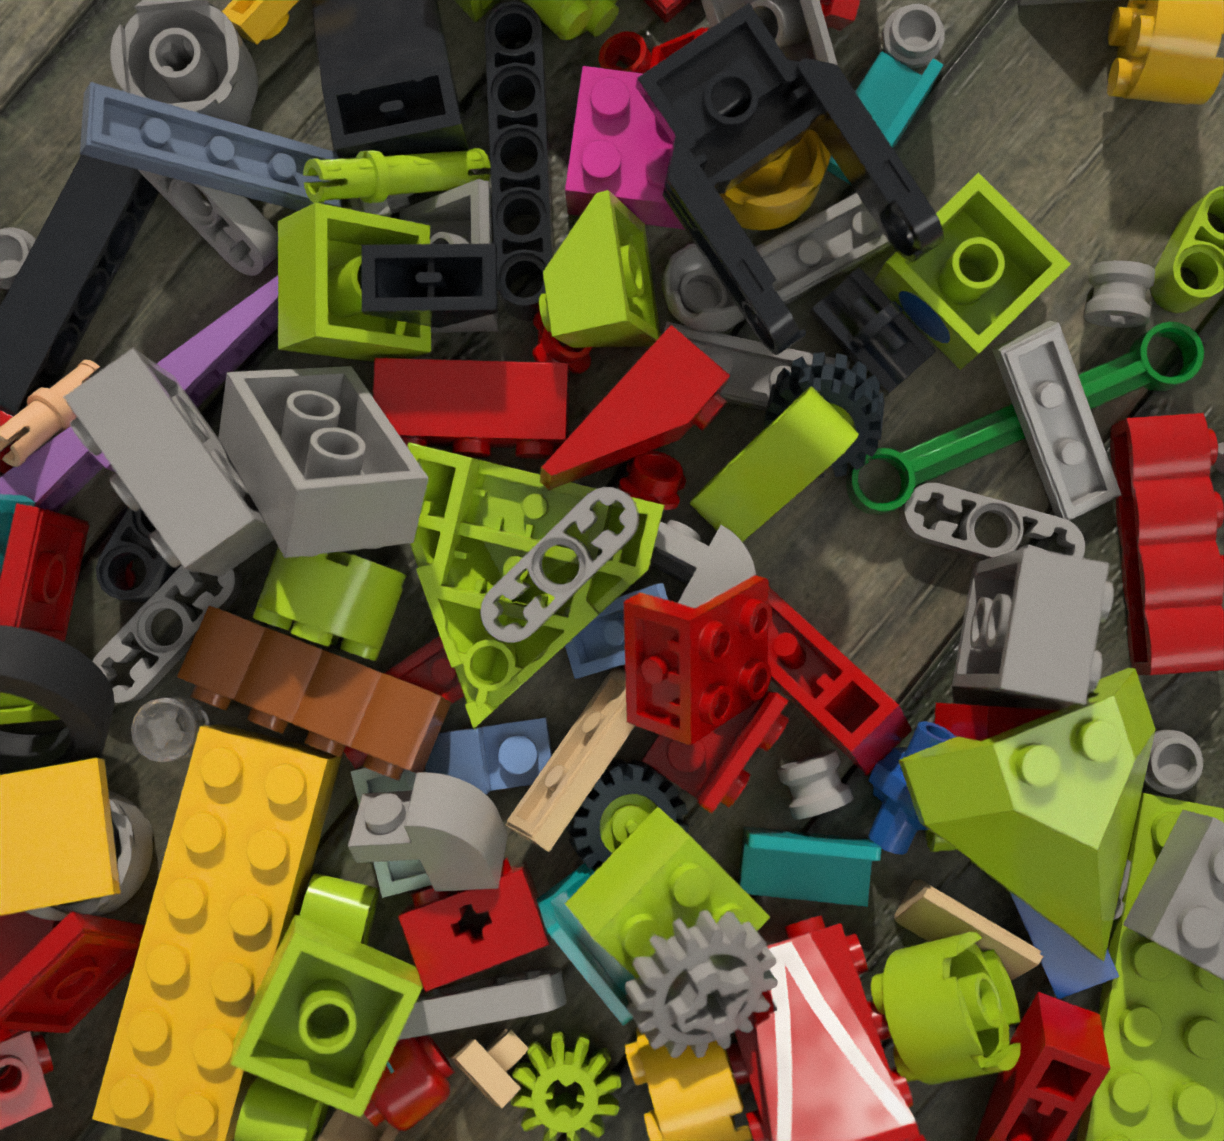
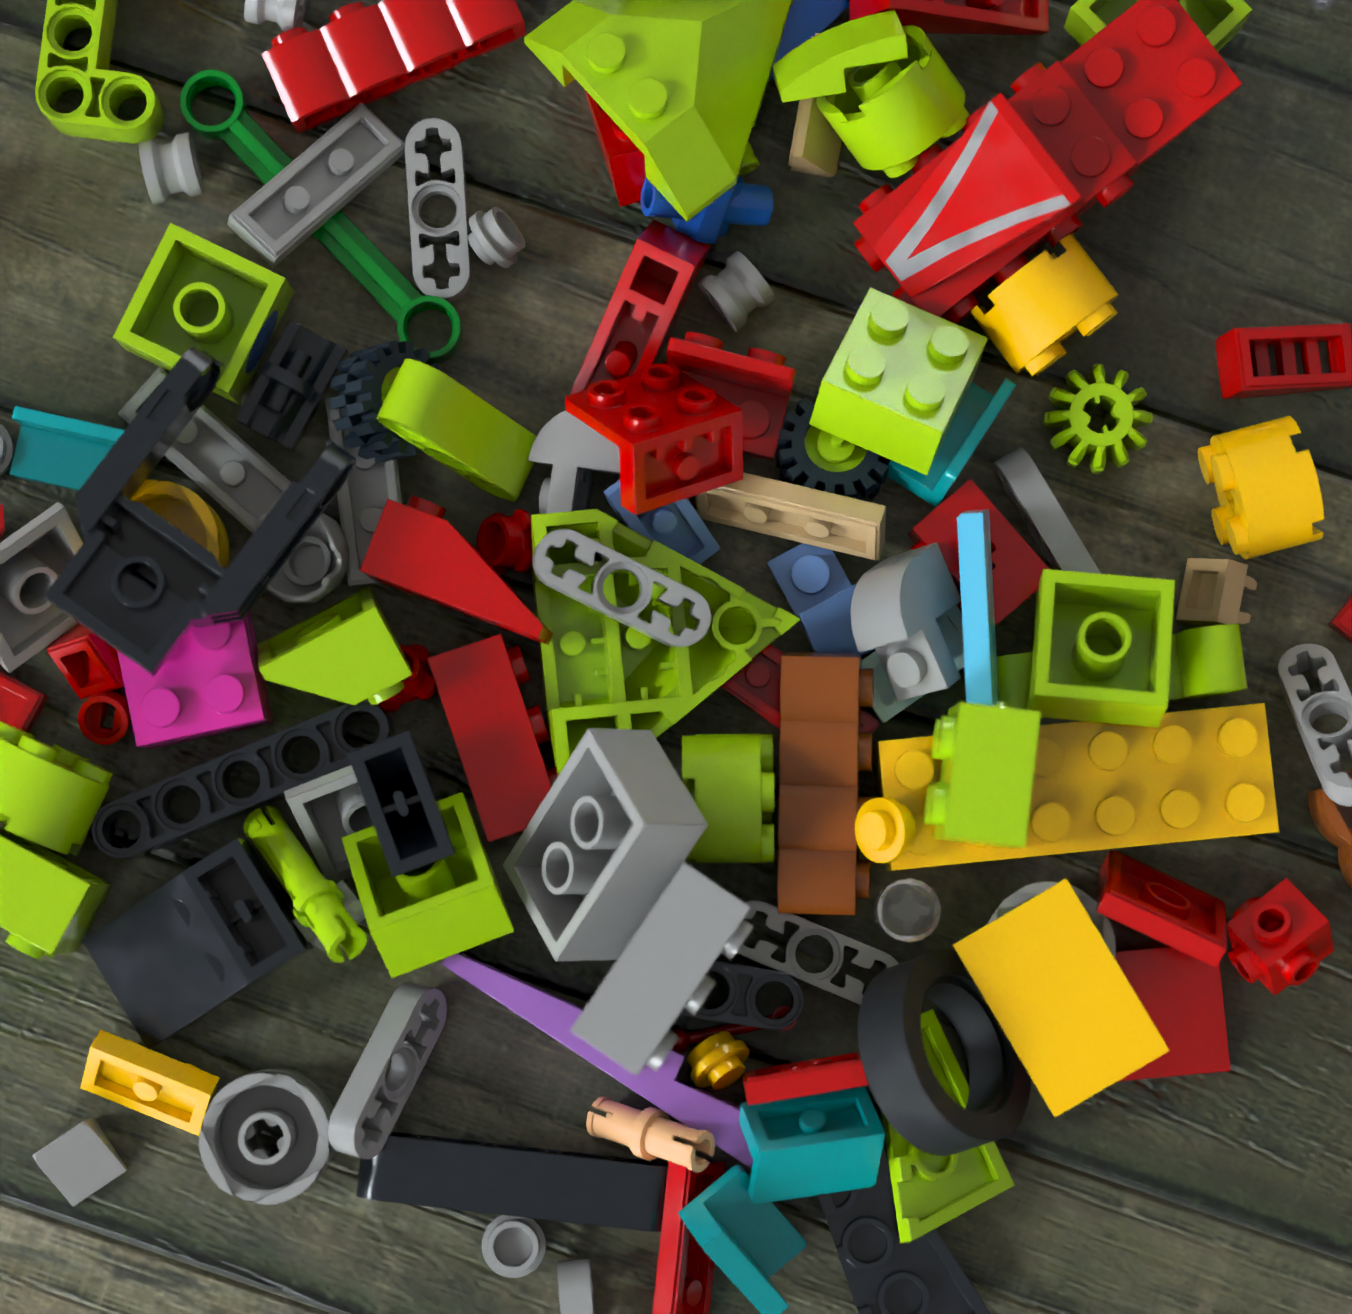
camera: 115 degrees left, 0 degrees up
sand blue tile [80,82,342,211] -> none
red head [363,1034,455,1131] -> none
tan tile [449,1029,529,1108] -> none
light grey gear [625,911,778,1058] -> none
teal panel [738,826,882,907] -> none
light grey brick [952,547,1114,704] -> none
none -> light grey plate [468,207,526,268]
none -> yellow plate [687,1031,750,1090]
none -> lime slope [772,10,908,103]
none -> yellow plate [855,797,917,863]
none -> lime brick [924,702,1041,848]
none -> medium azure tile [957,509,999,706]

